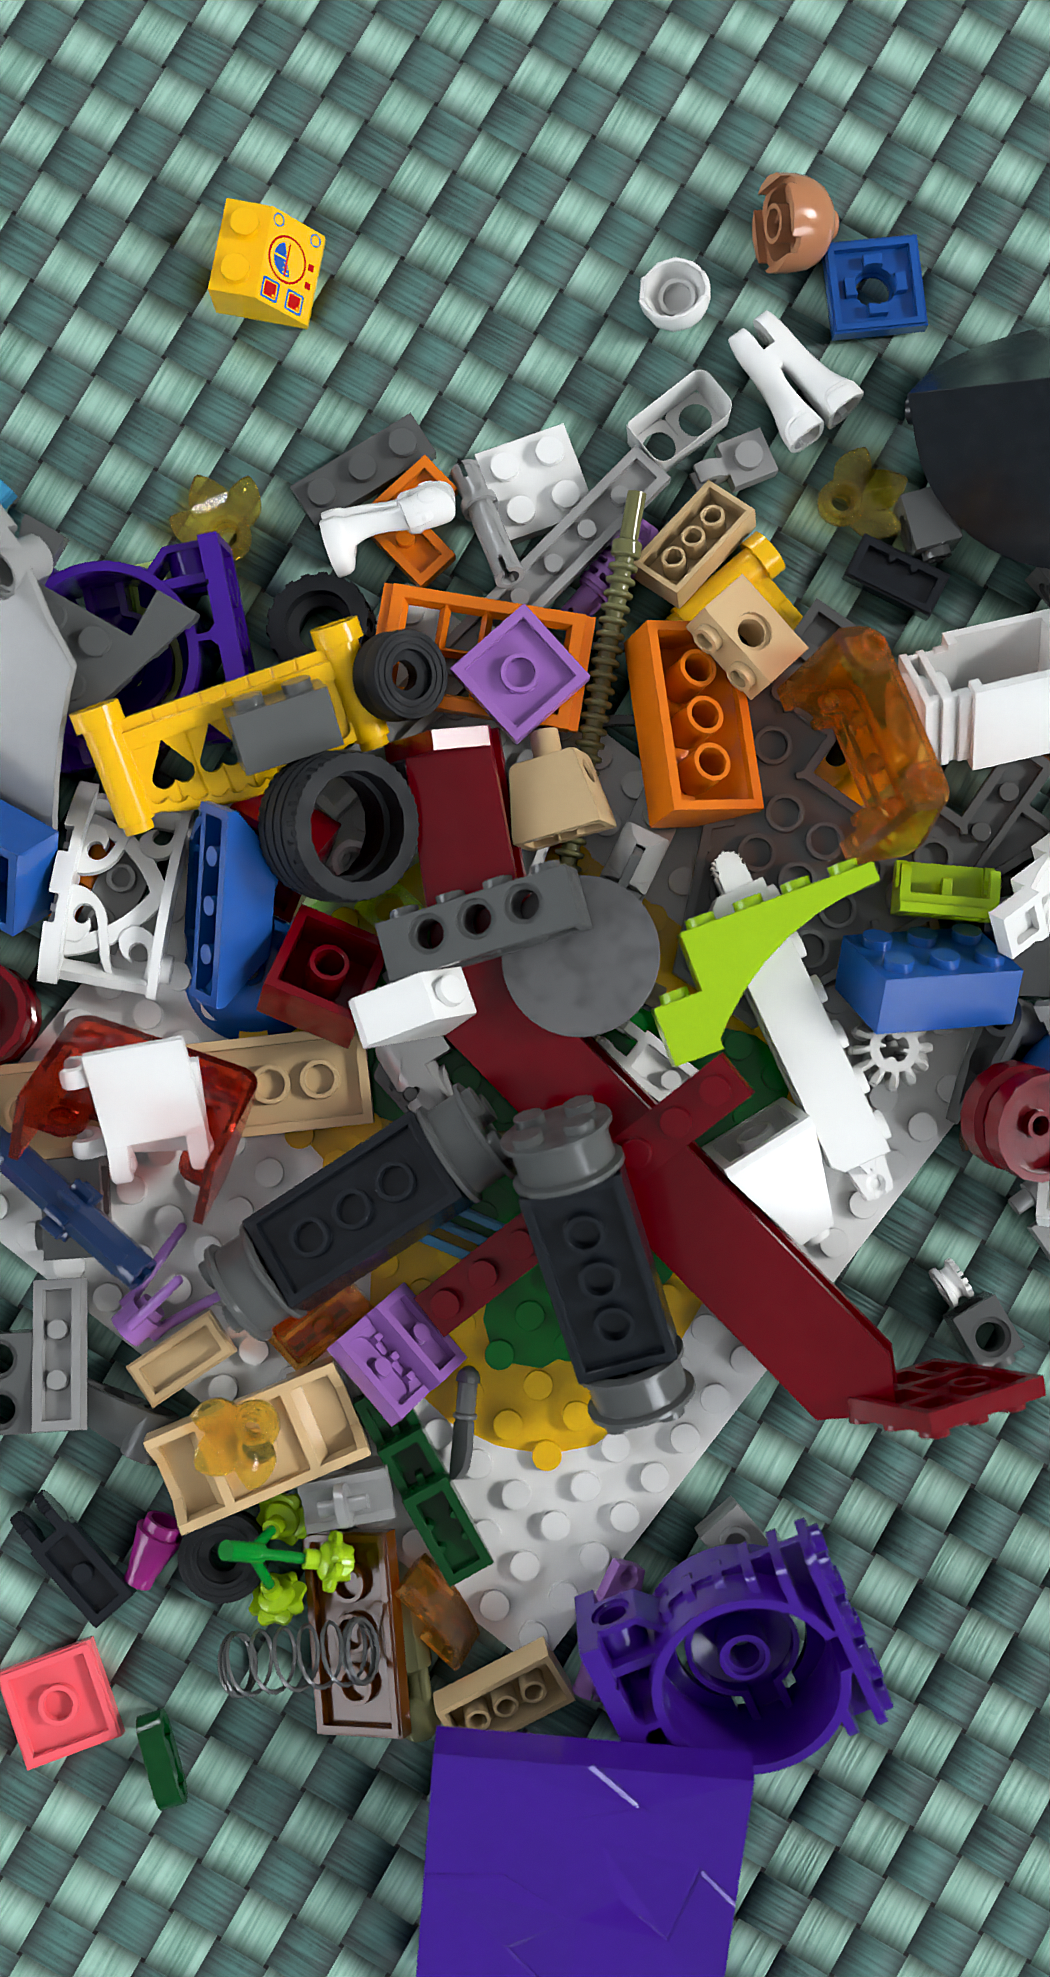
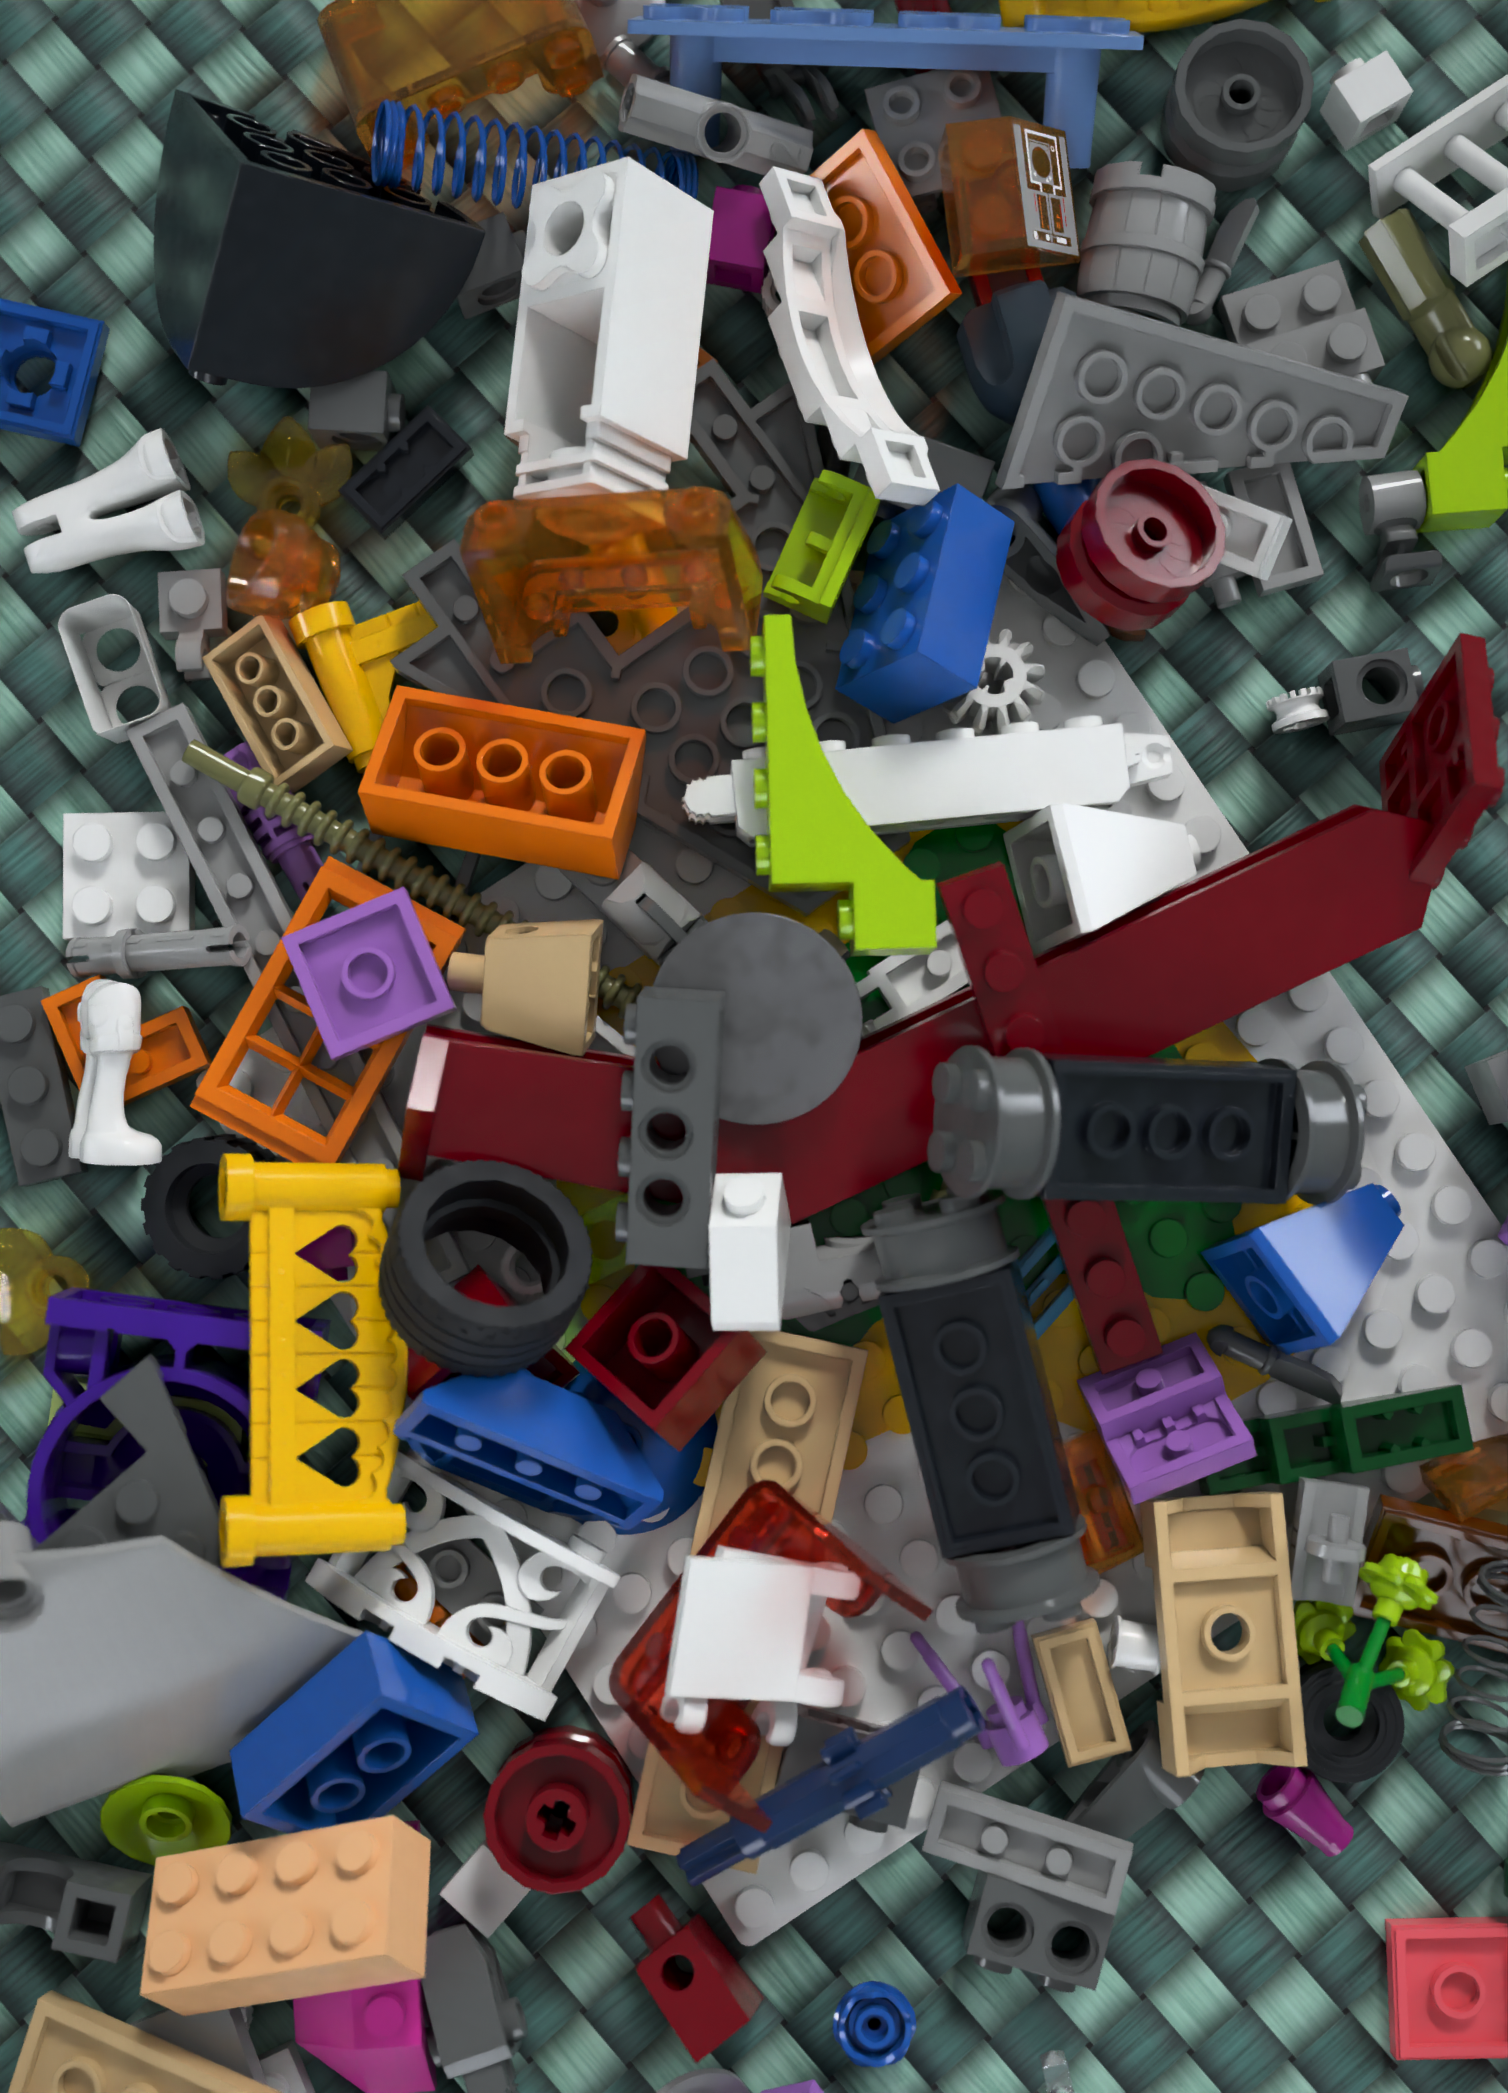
camera: 65 degrees left, 0 degrees up
black hinge [10,1490,137,1628] -> none
clear yellow plate [190,1398,281,1490] -> none
dark grey brick [222,675,344,776] -> none
black tyre [352,629,448,722] -> none
tan brick [685,574,809,700] -> none
none -> clear orange piece [226,509,341,620]
none -> white axle [1108,1615,1161,1676]
none -> blue slope [1200,1183,1404,1355]

